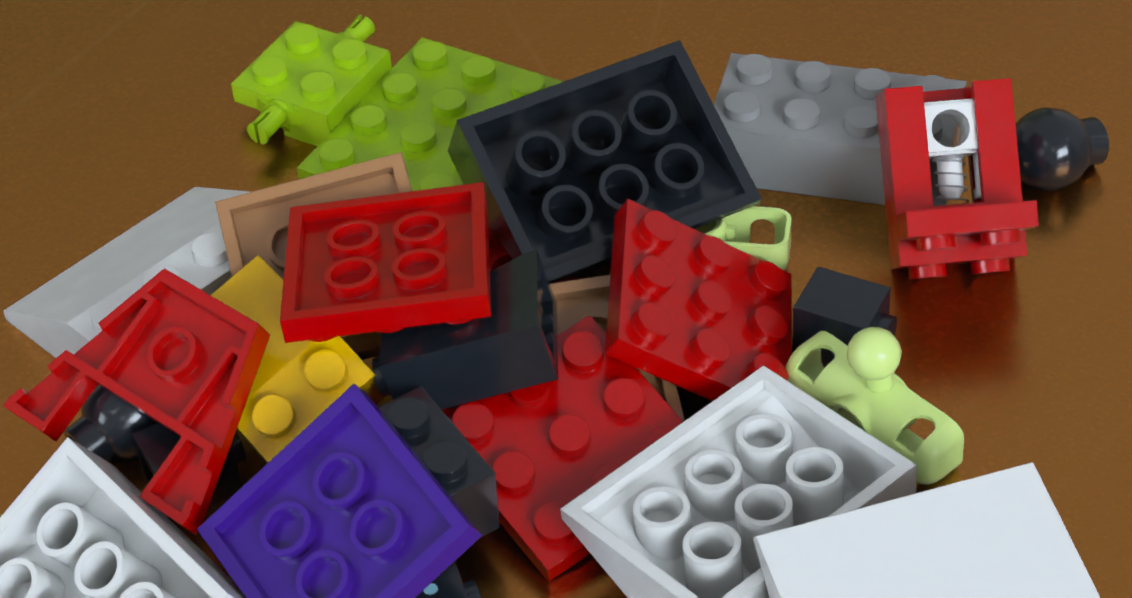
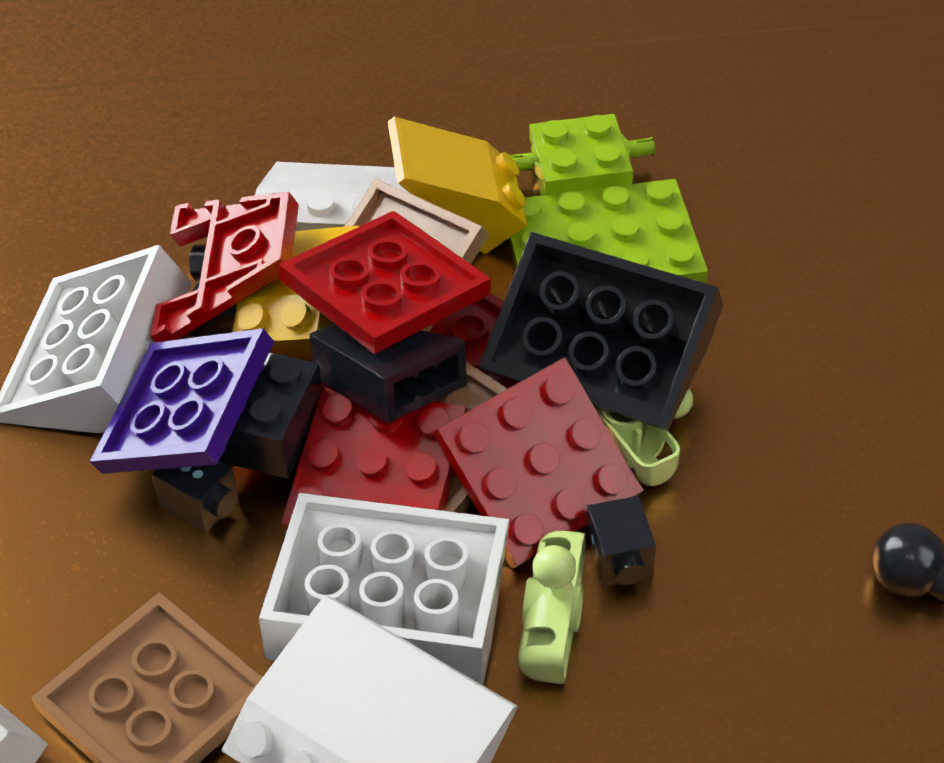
camera: 50 degrees right, 5 degrees up
light grey brick [714,53,967,206] -> none
red brick [875,78,1039,280] -> none
none -> yellow slope [388,117,528,254]

